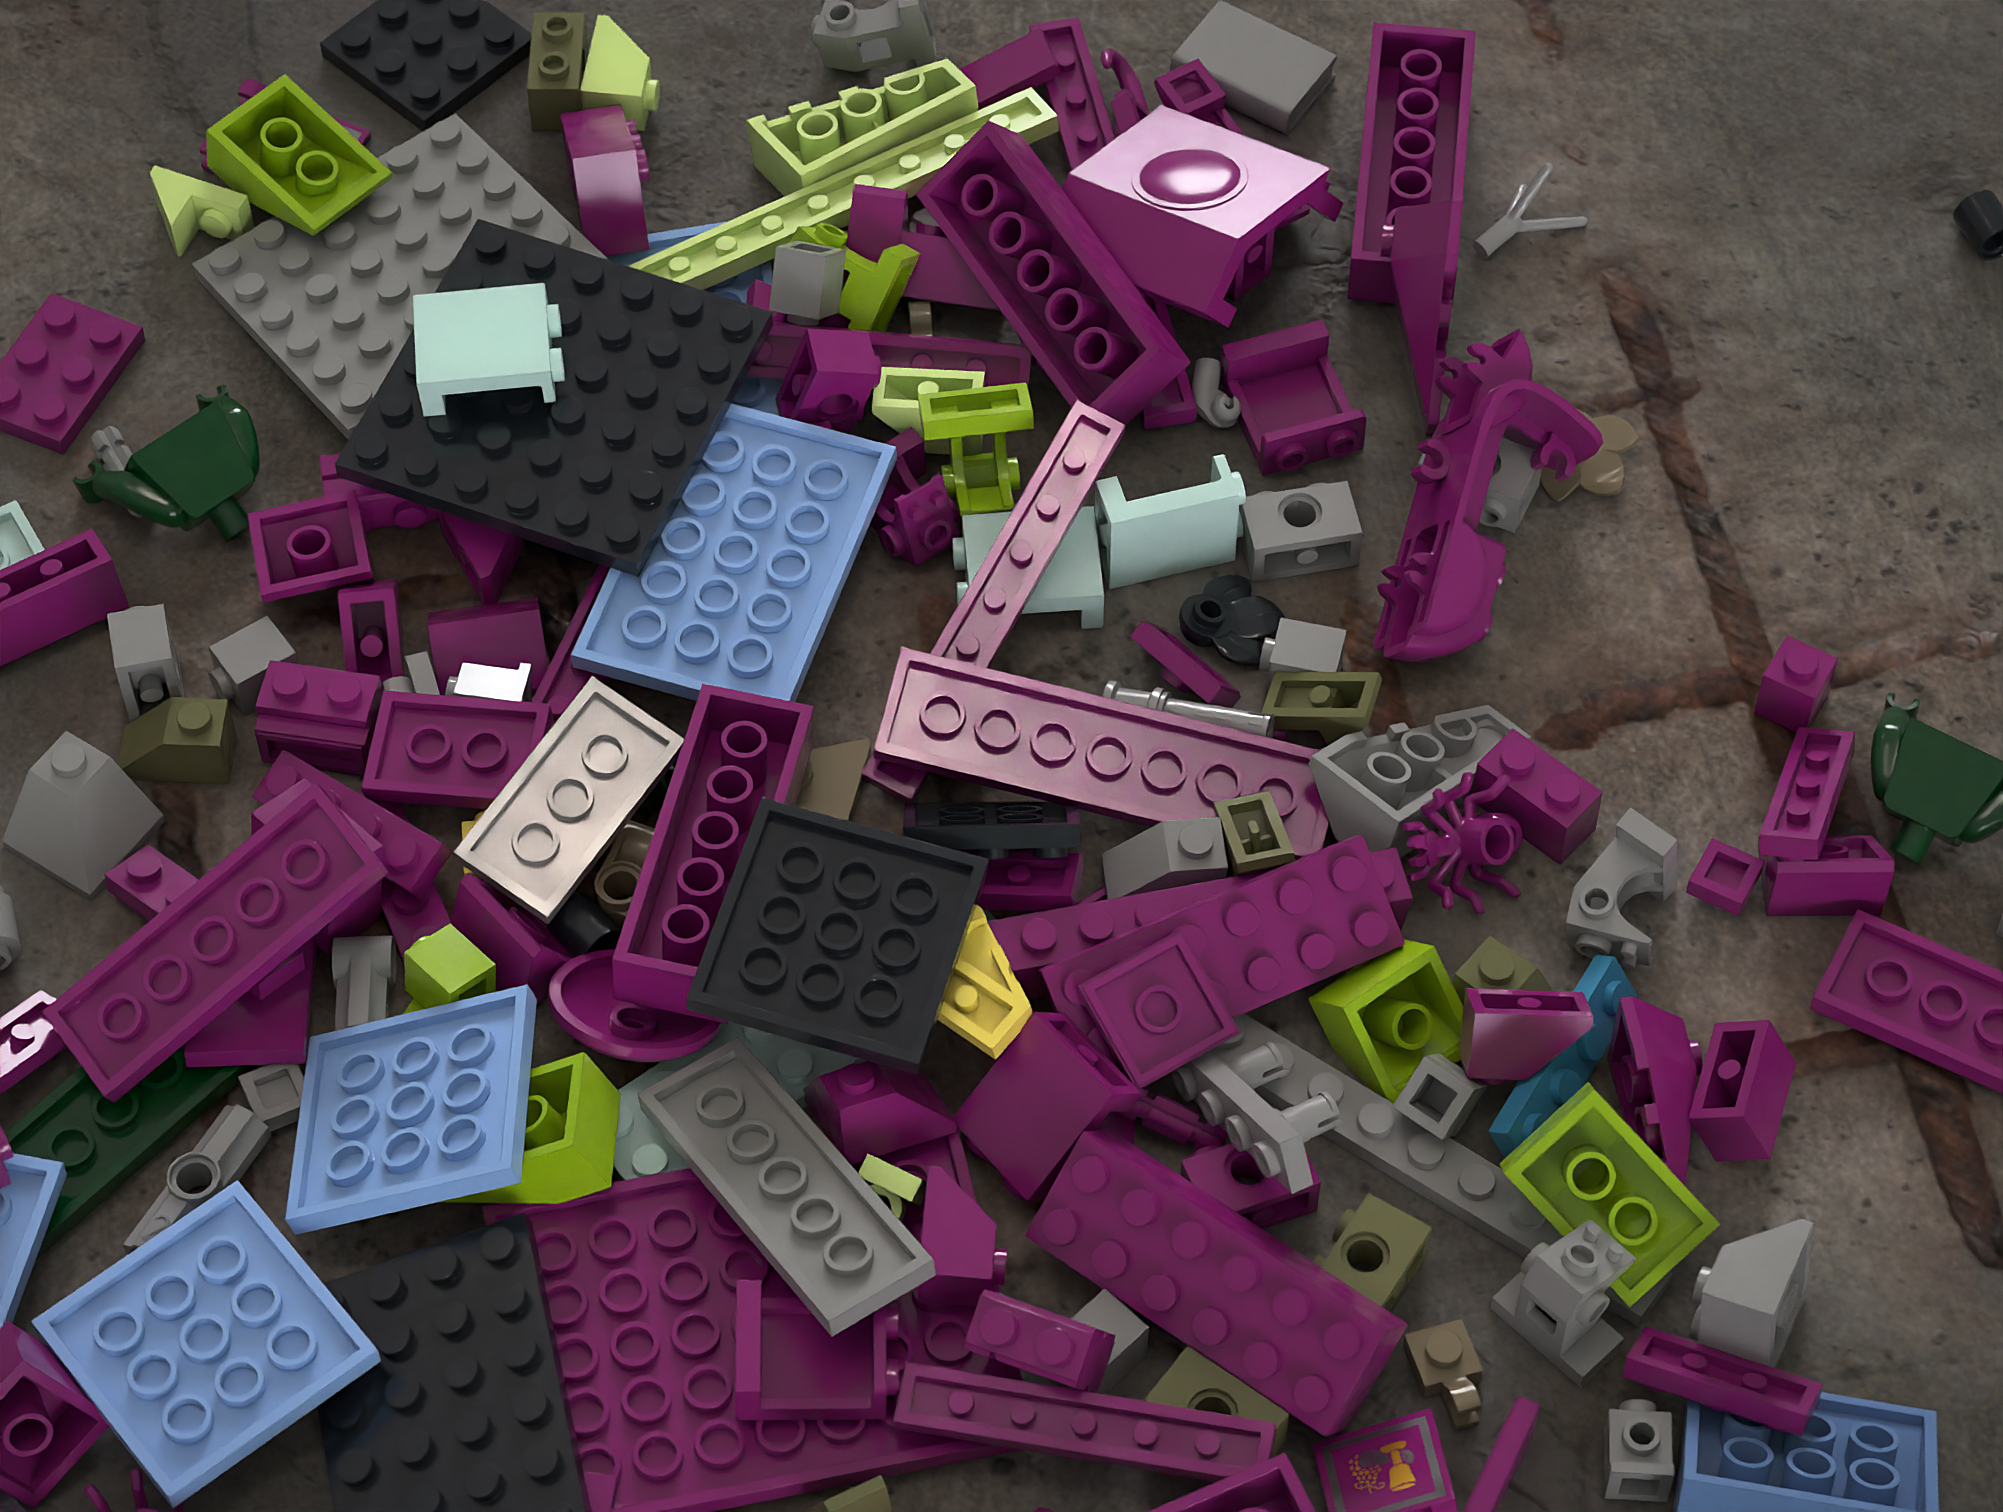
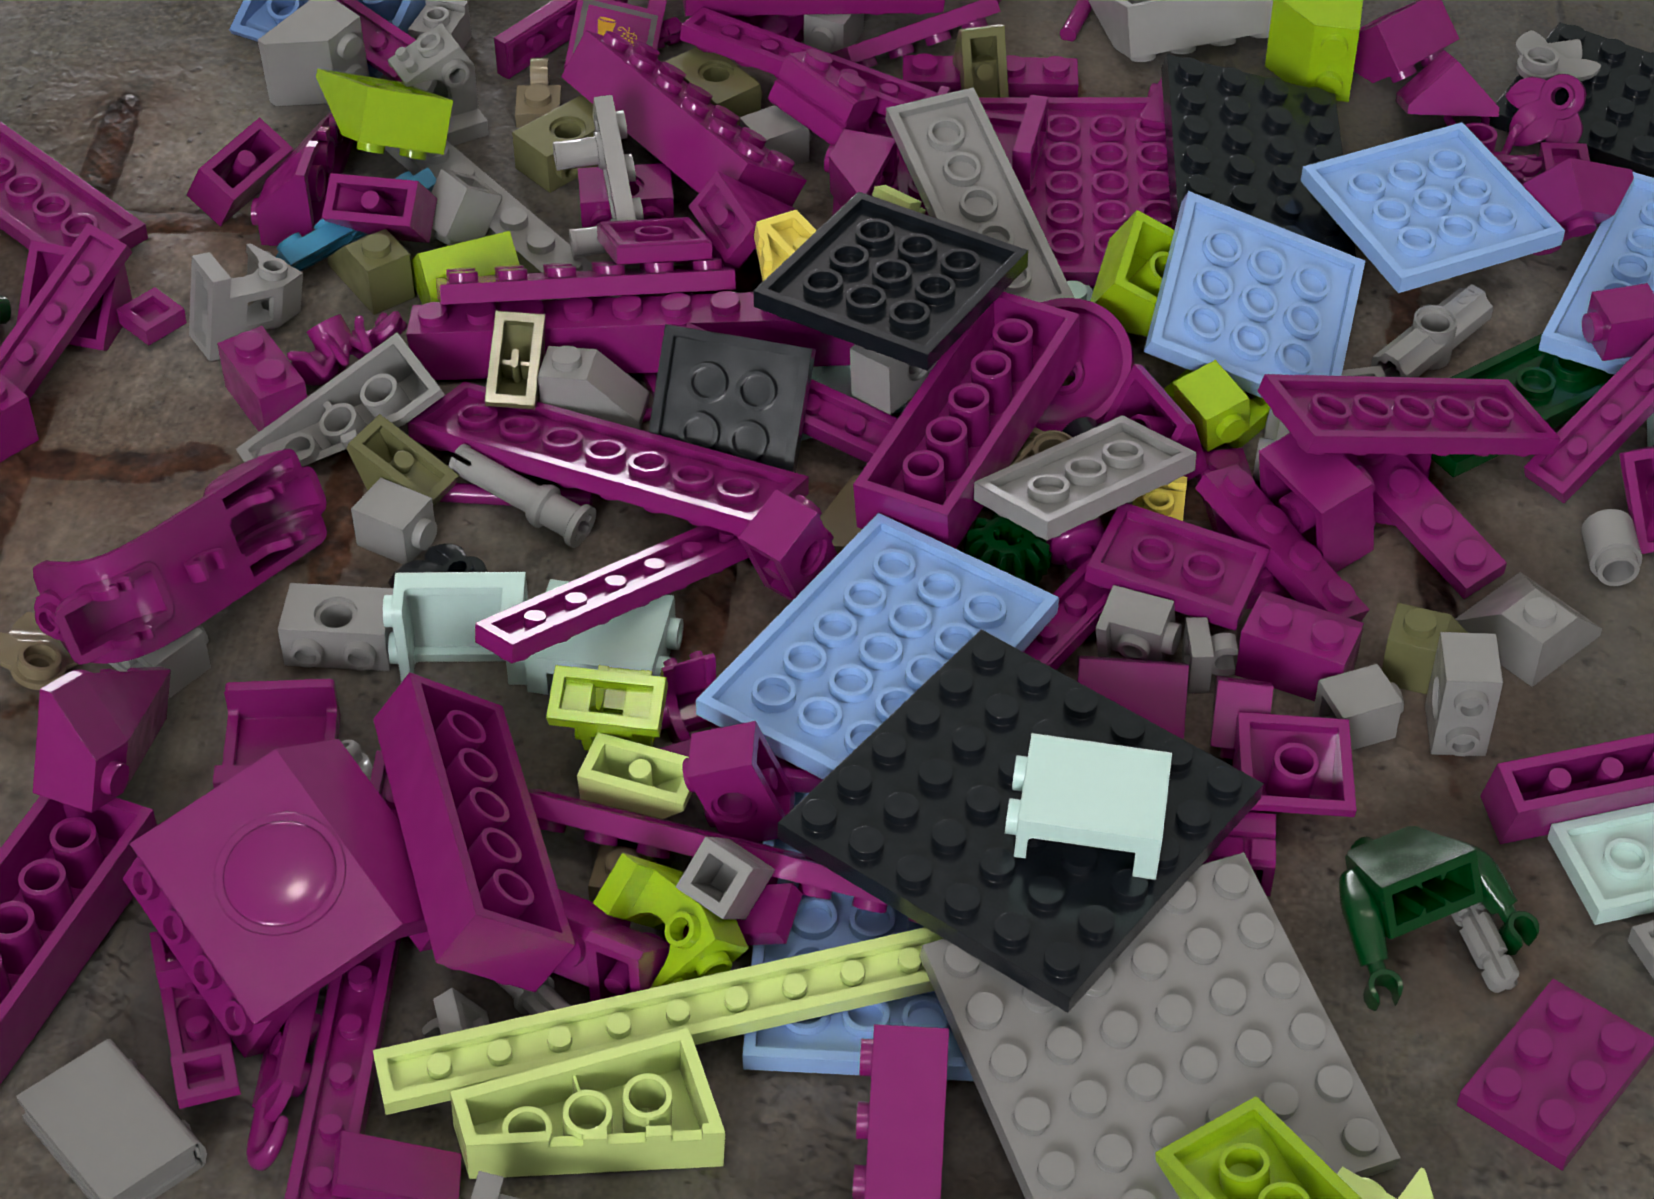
camera: 165 degrees left, 10 degrees down
magenta plate [1130,621,1241,708] -> none
none -> magenta brick [738,489,838,602]

